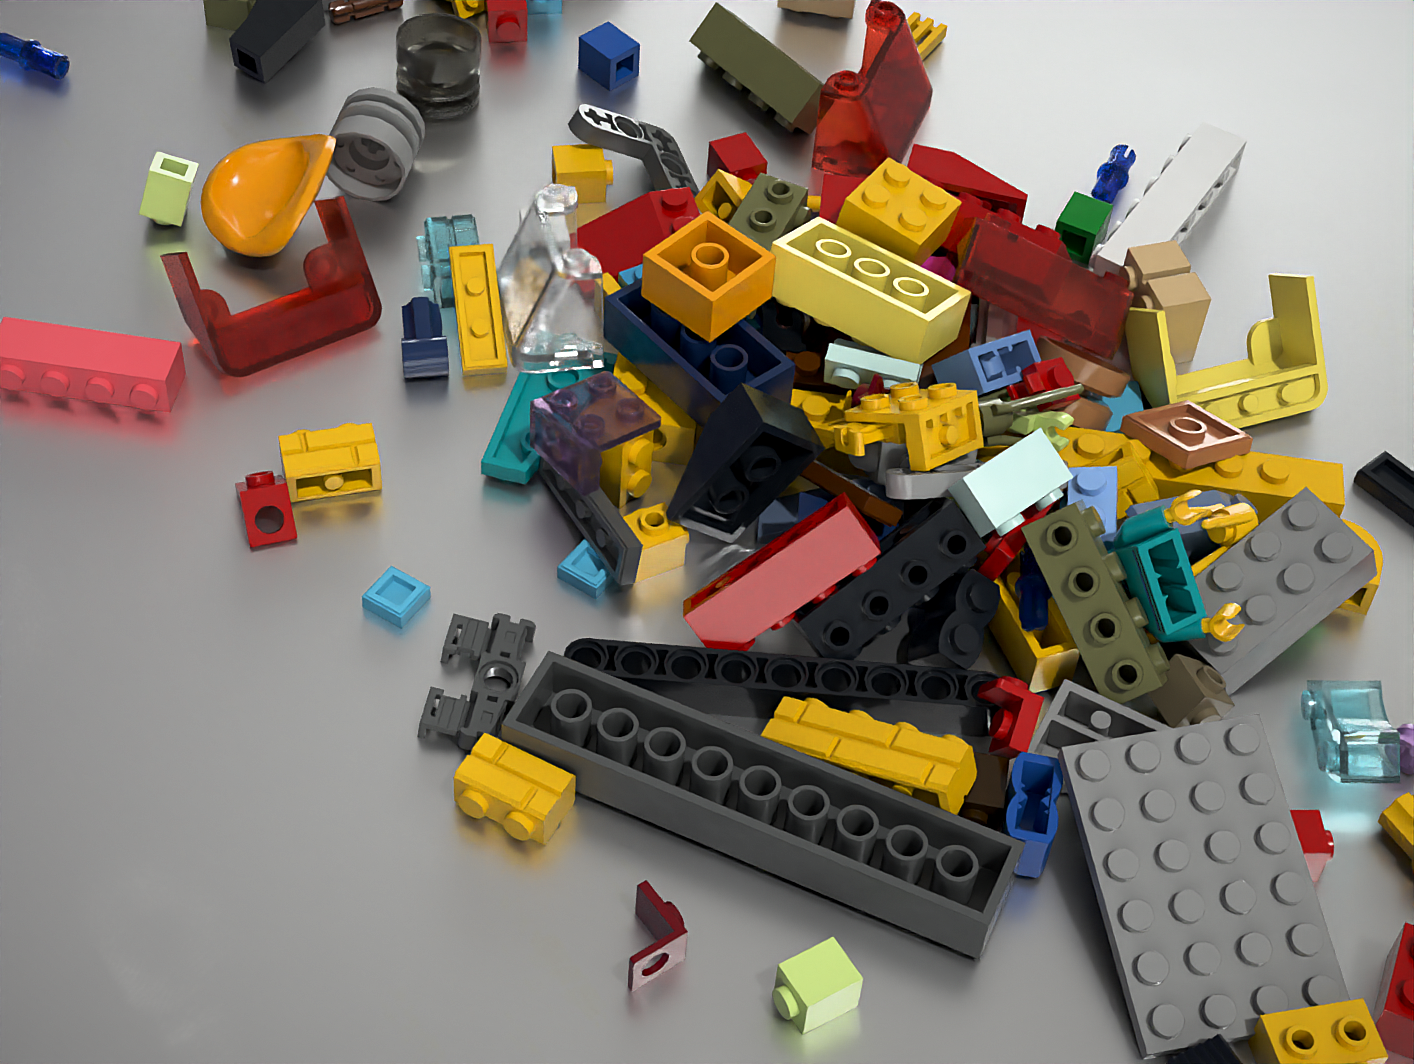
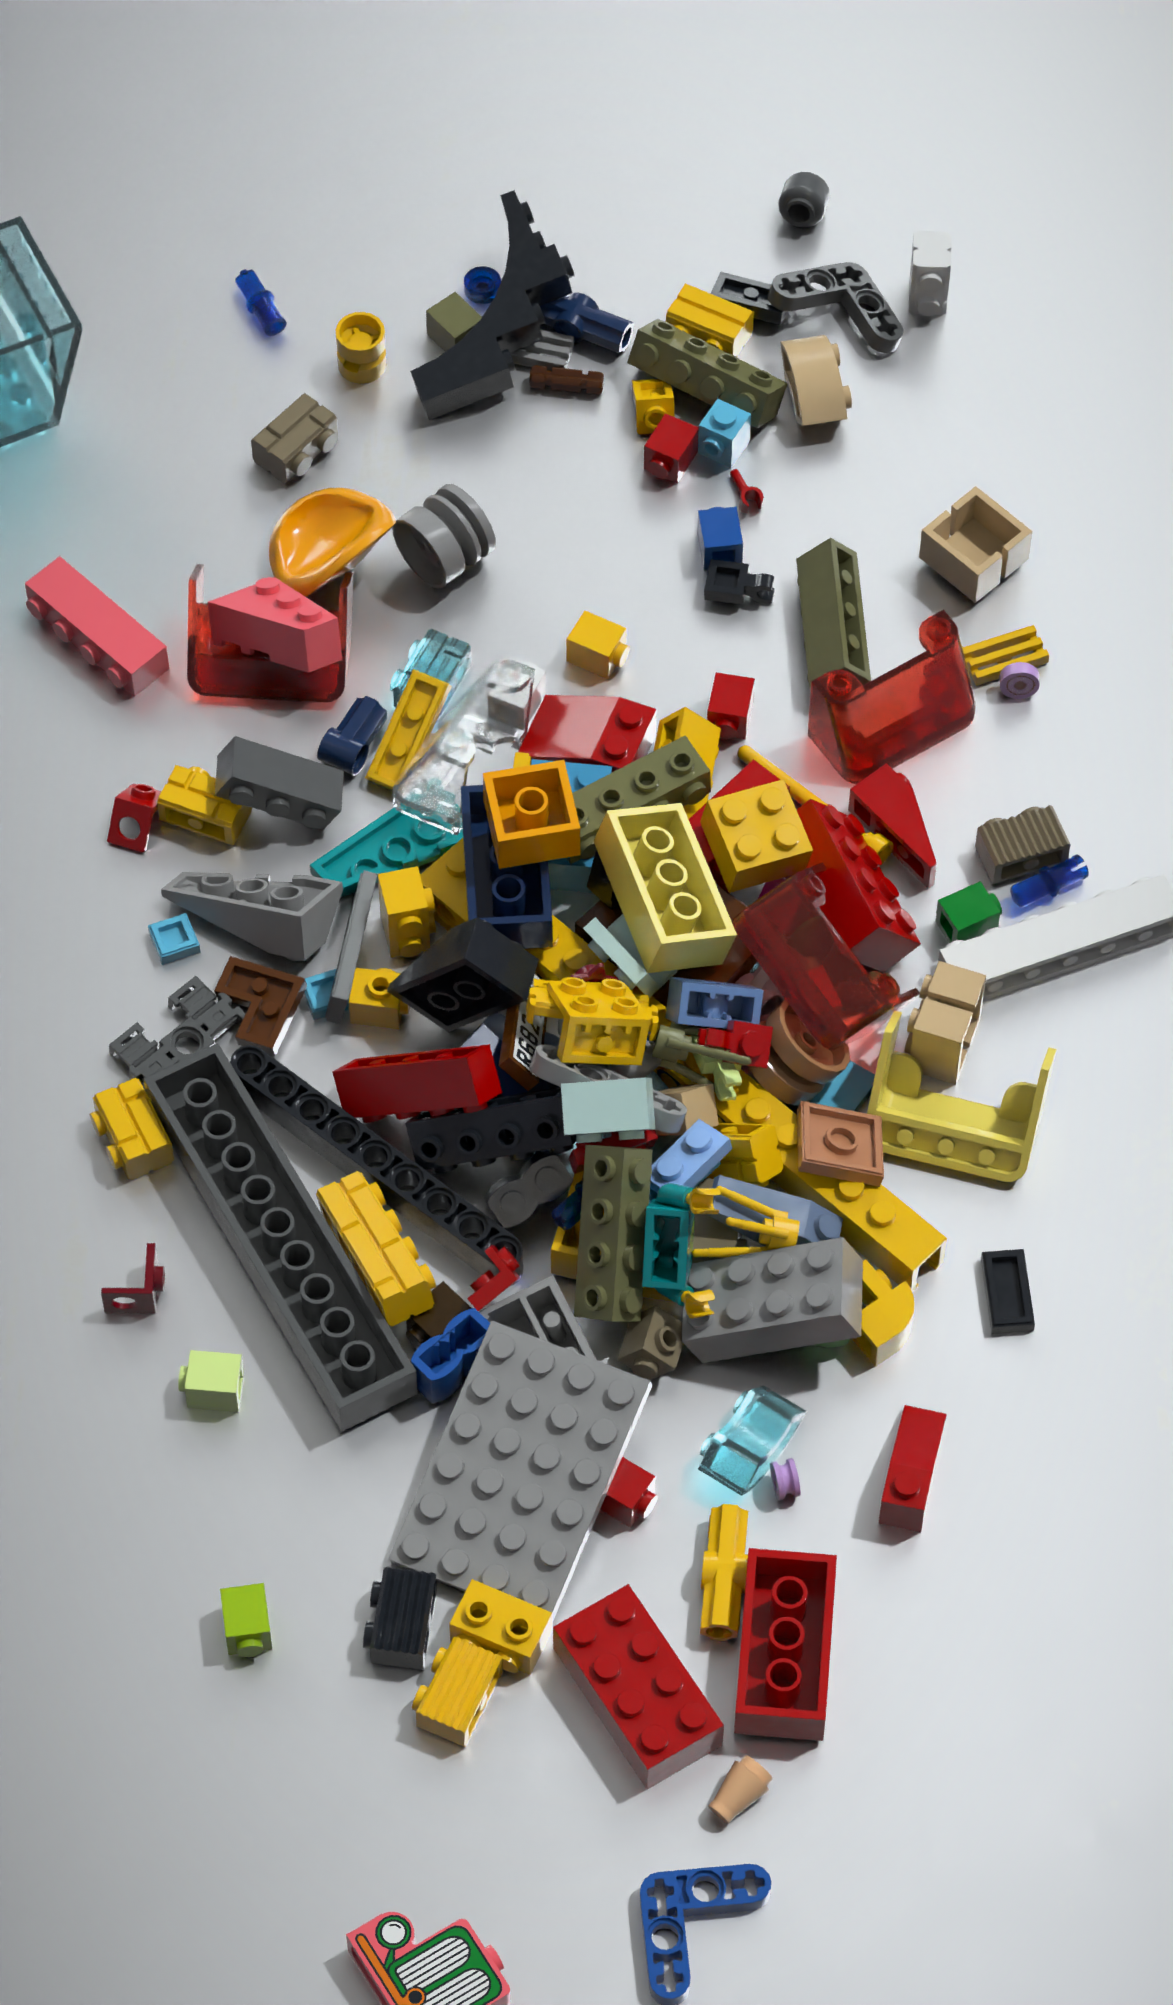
camera: 40 degrees right, 10 degrees up
yellowish green brick [139,152,199,227] -> none
clear smoke wheel [396,13,482,119] -> none
clear purple bracket [530,371,661,496] -> none
dark grey beam [568,104,700,198] -> none
none -> light grey wedge [161,872,343,961]
none -> coral wedge [208,577,342,673]
none -> dark grey brick [214,736,344,830]
none -> reddish brown plate [214,956,307,1056]
none -> dark tan brick [251,393,338,484]
none -> yellow wheel [335,312,387,384]
none -> black plate [704,559,775,604]
none -> red hand [730,469,764,514]
none -> dark tan brick [975,805,1071,884]
none -> lavender tile [999,662,1040,699]

